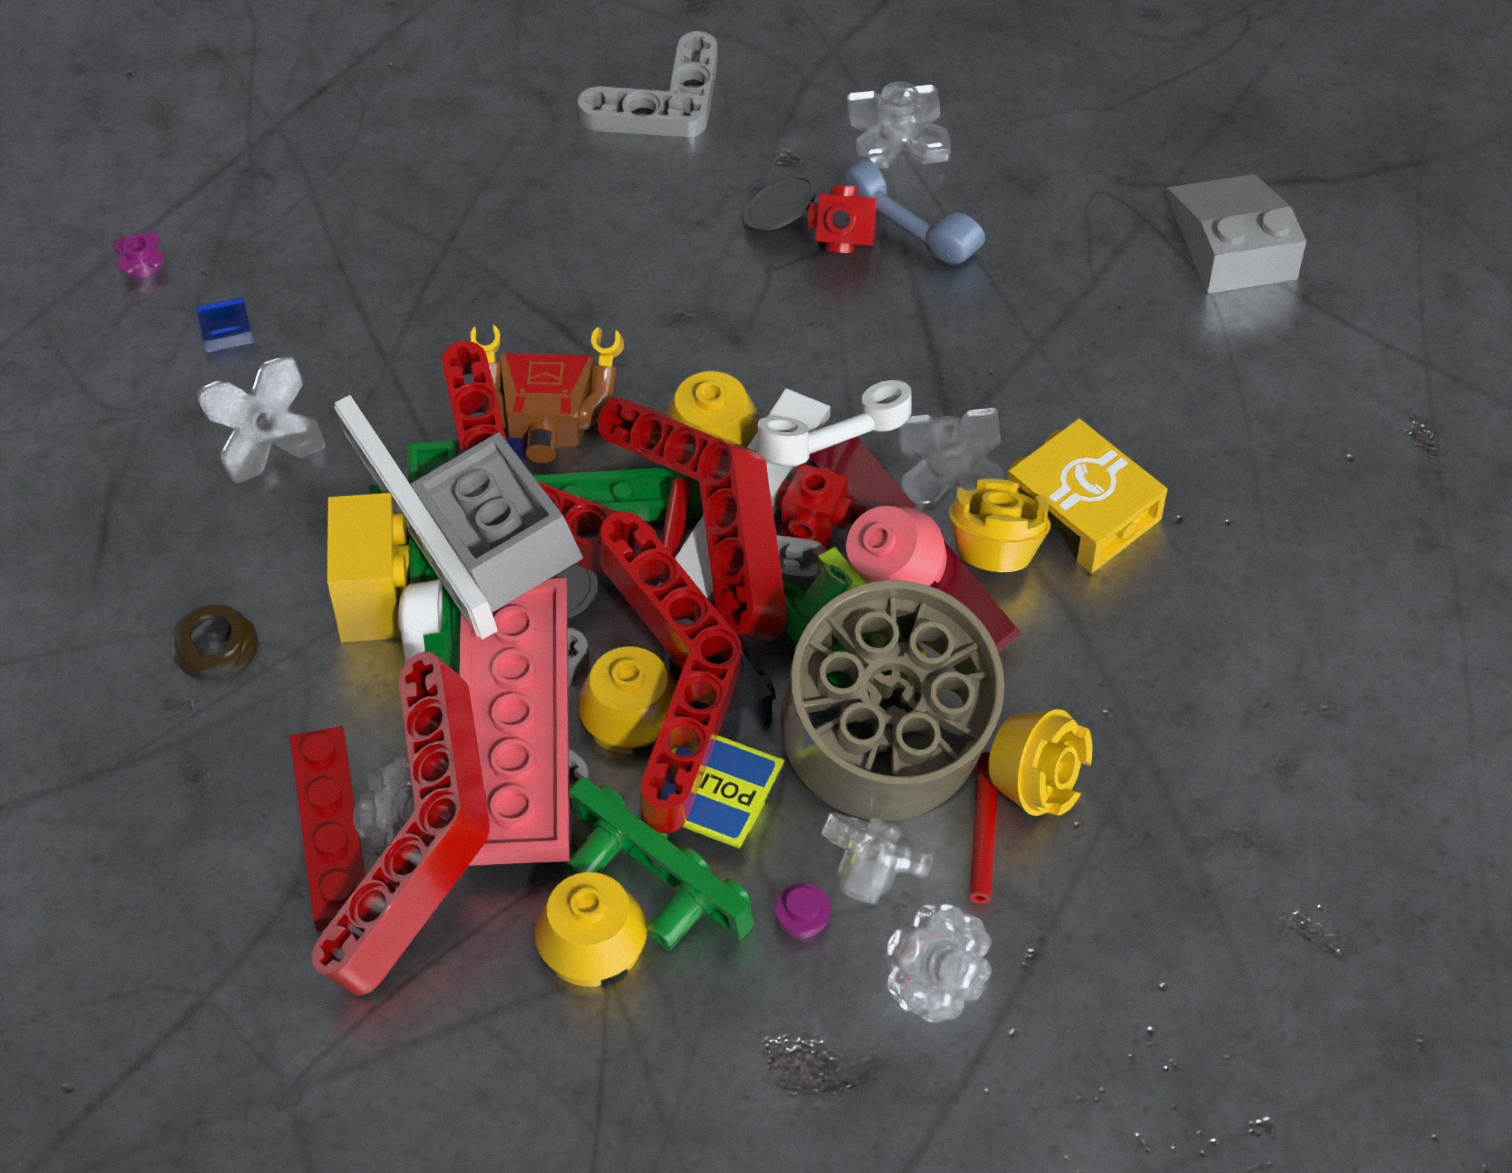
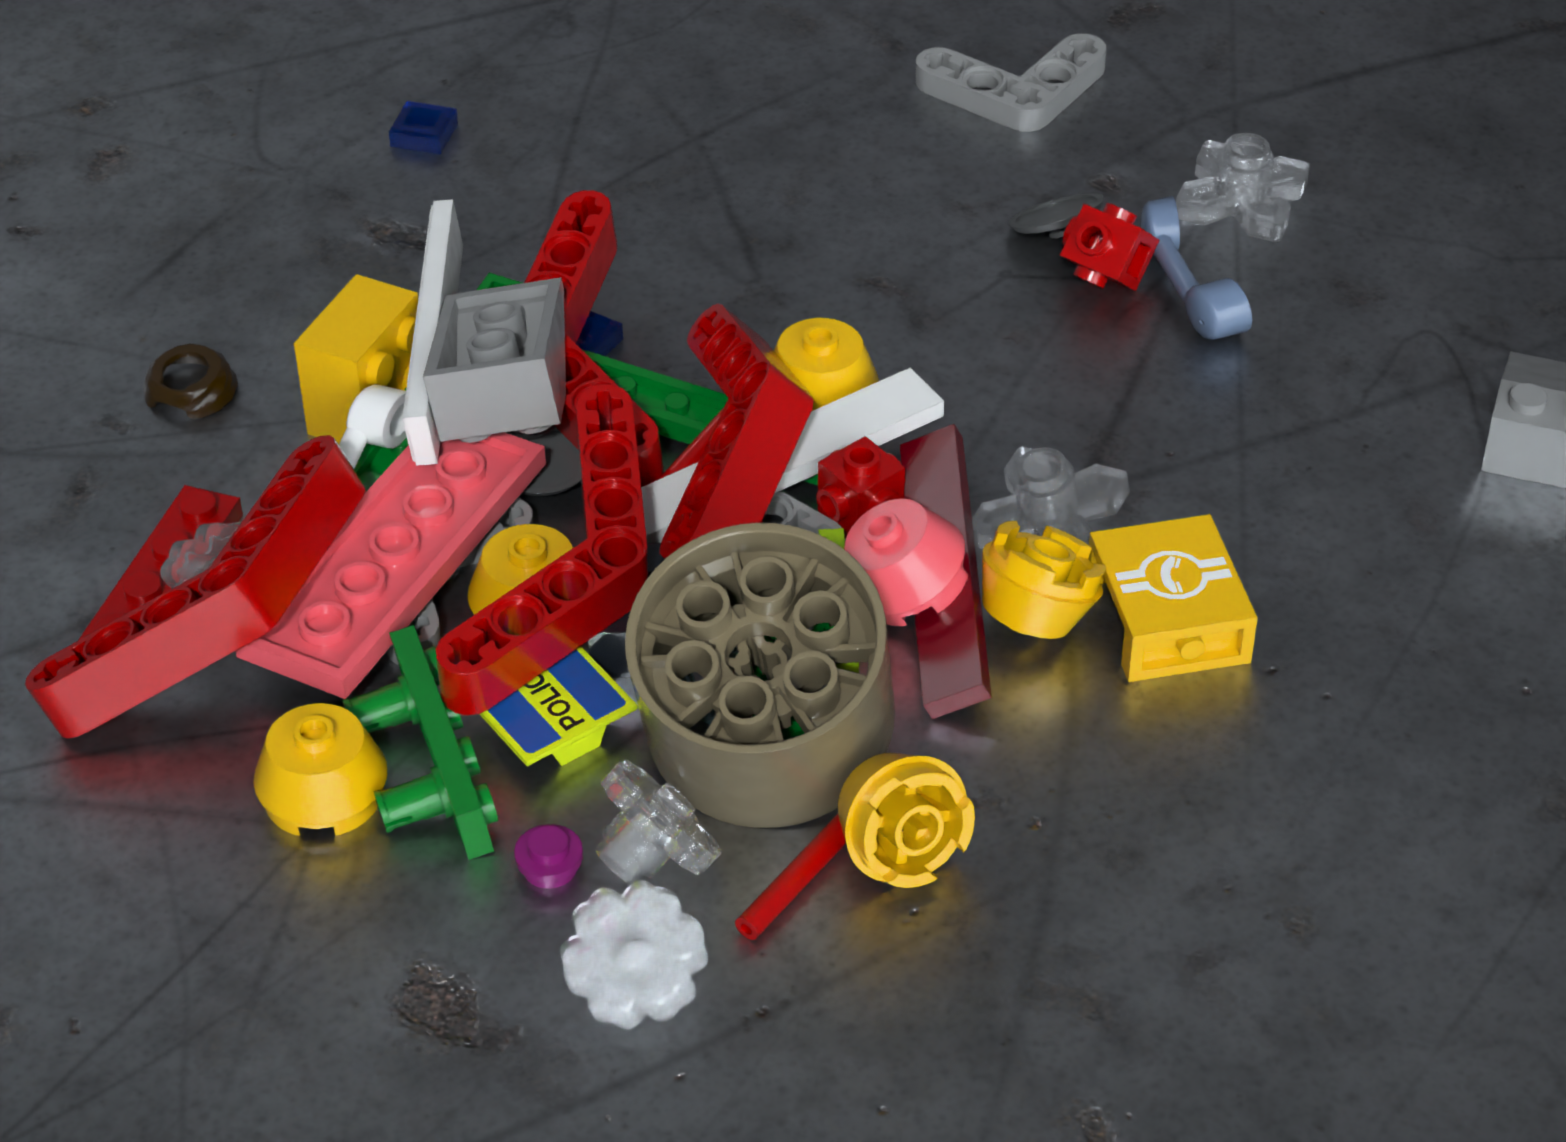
camera: 30 degrees right, 10 degrees down
magenta plate [113,231,164,277] -> none
clear plant [196,355,326,483] -> none
dark orange torso [470,324,624,463] -> none
white piece [758,380,912,466] -> none

